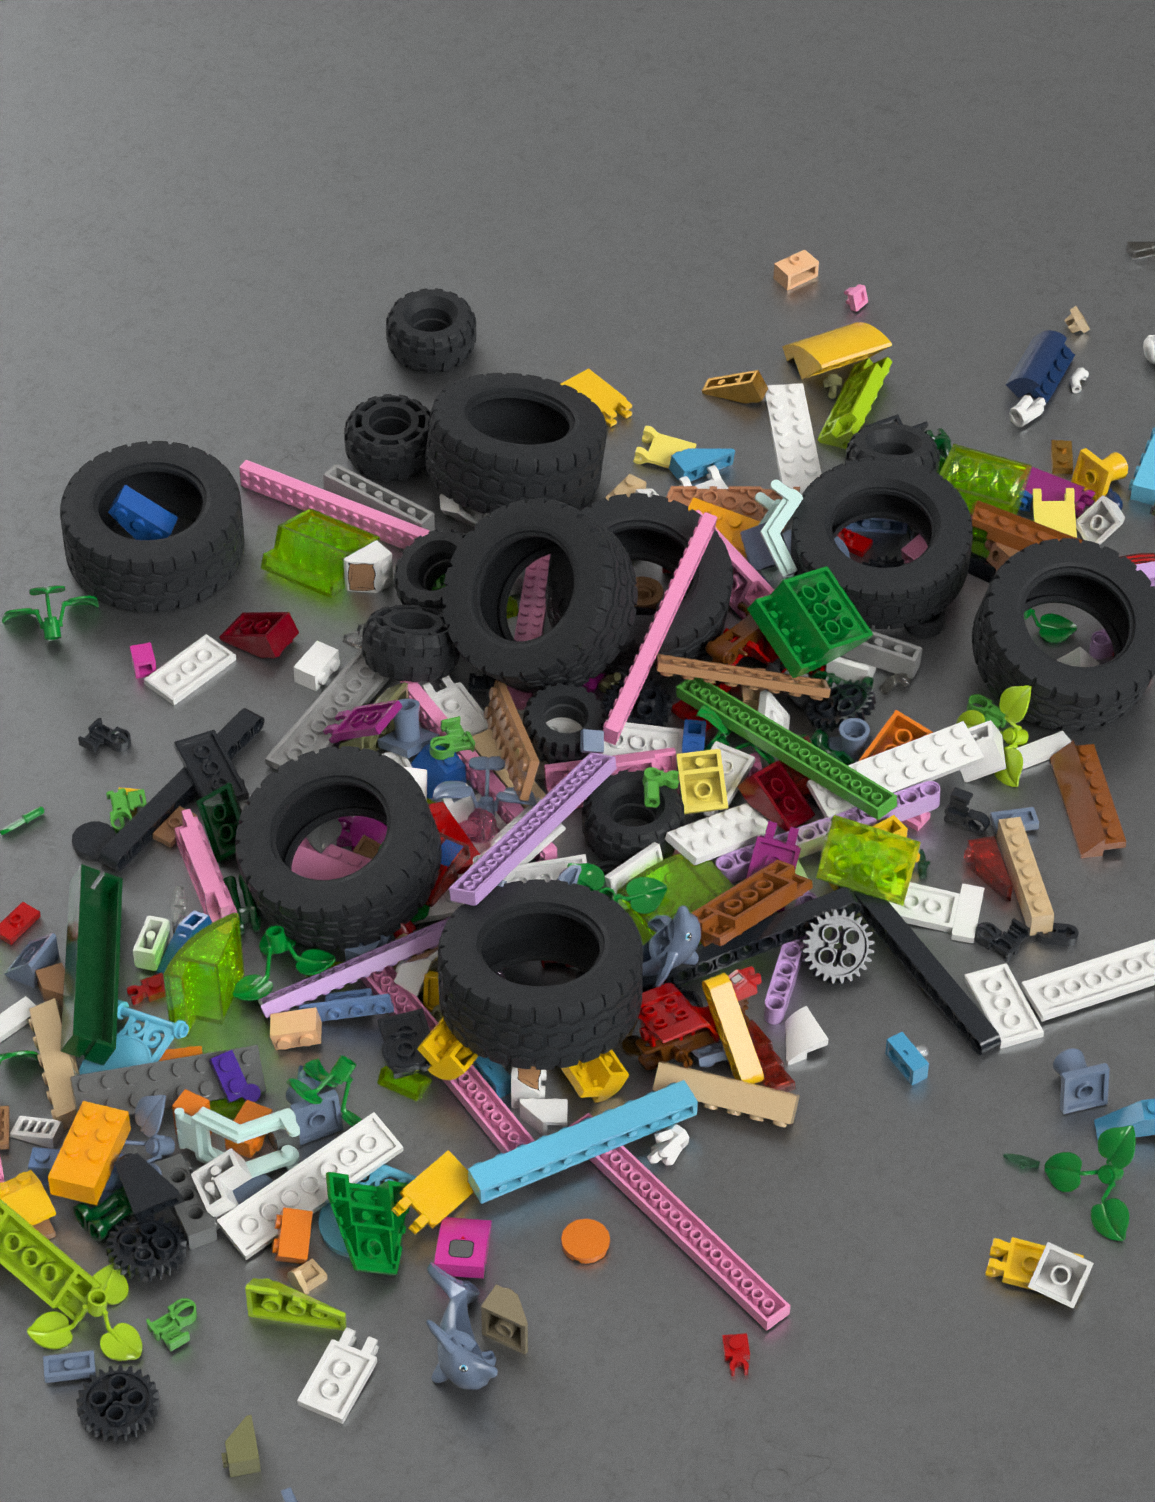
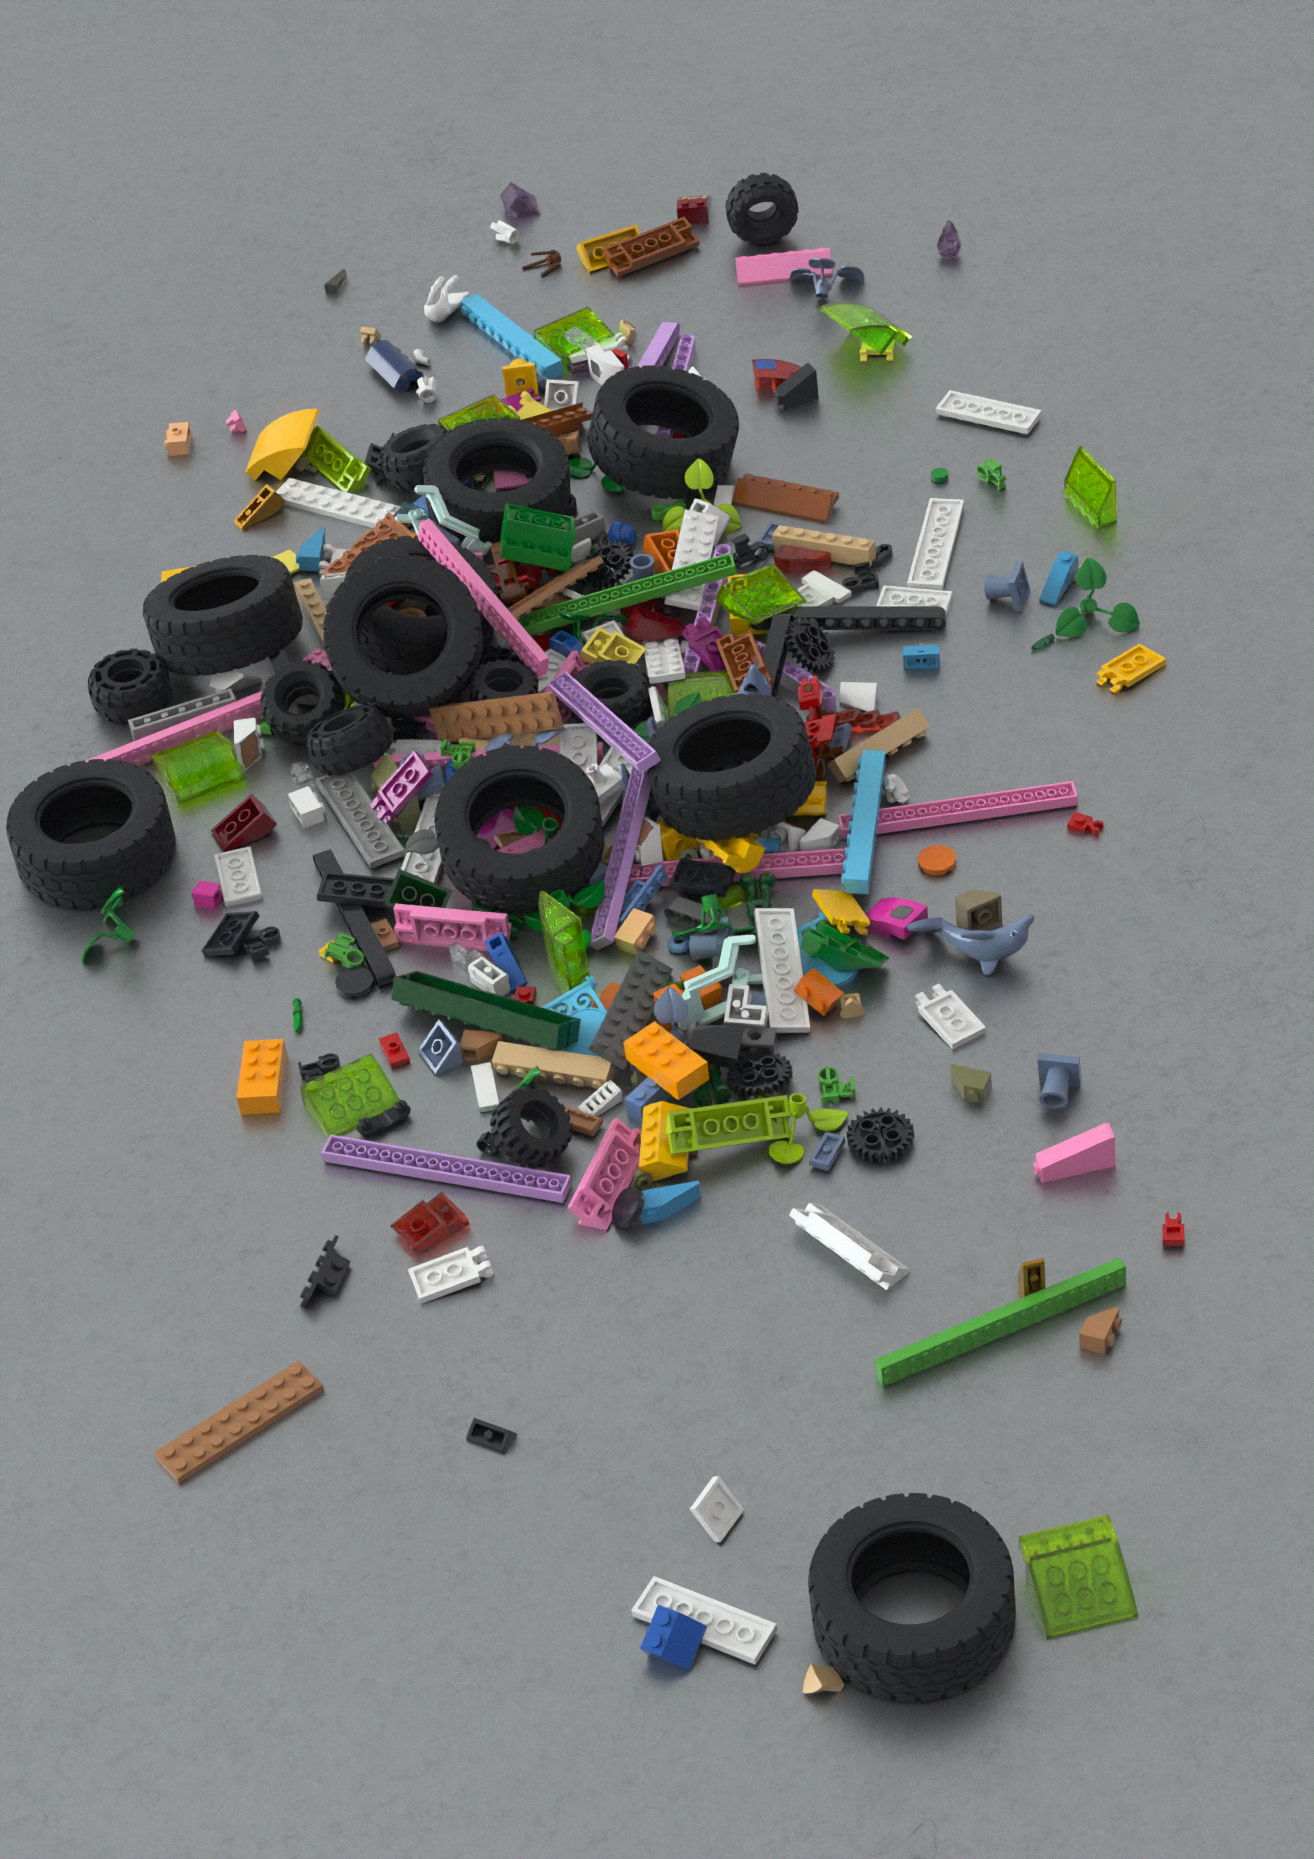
camera: 50 degrees left, 5 degrees down
blue wedge [108,485,178,540] -> none
dark purple hinge [209,1050,261,1104] -> none
lime wedge [245,1278,347,1331] -> none
black tyre [386,288,476,373] -> none
sand blue tile [580,729,604,754] -> none
bright green bar [642,767,679,808] -> none
yellow beam [702,973,764,1084] -> none
white slope [1028,1242,1094,1308] -> none
pearl gold plate [1051,440,1073,474] -> none
none -> black tile [202,911,260,956]
none -> blue hair [607,521,637,546]
none -> dark grey beam [664,897,722,933]
none -> dark green piece [740,872,776,922]

